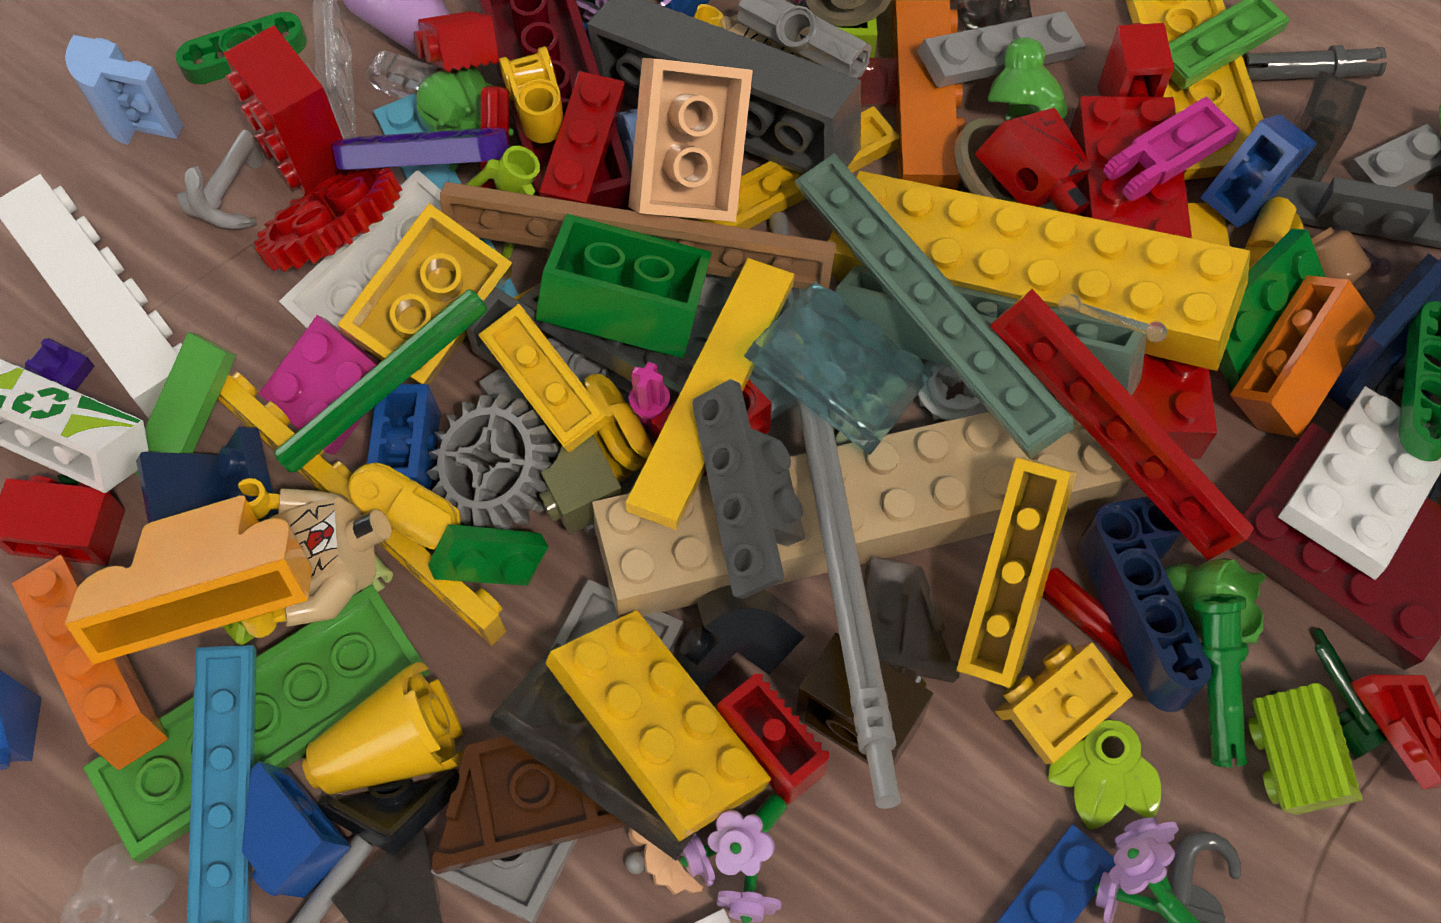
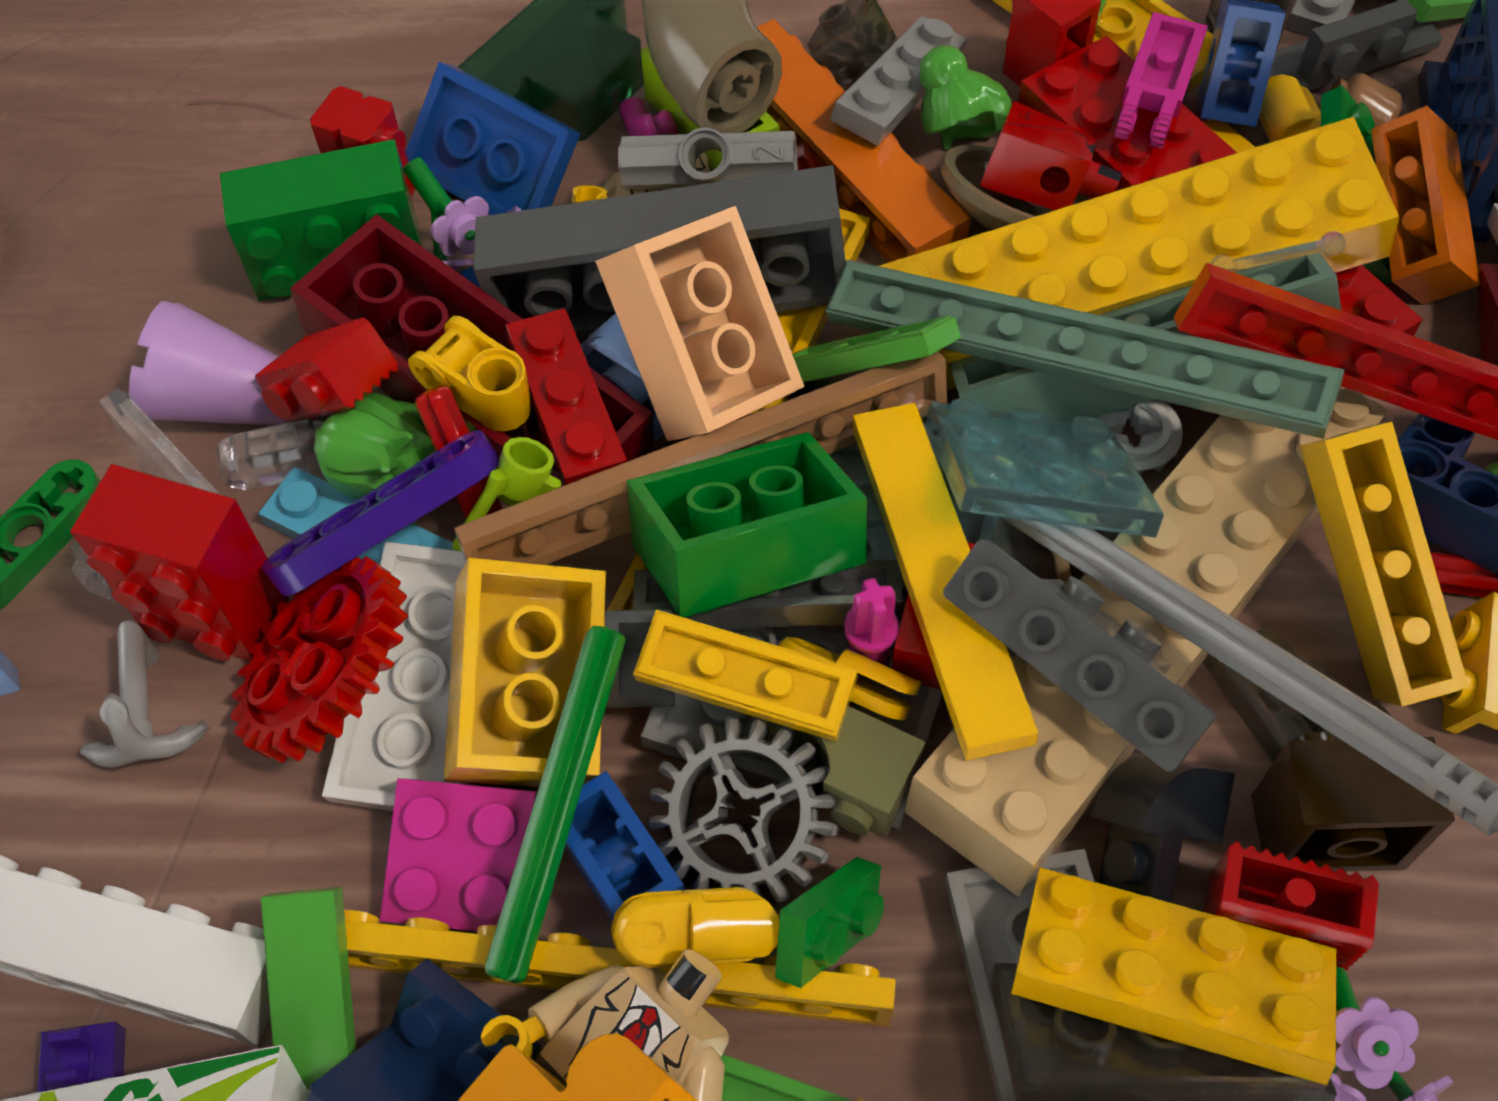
camera: 35 degrees left, 5 degrees down
none -> bright green tile [792,315,961,382]

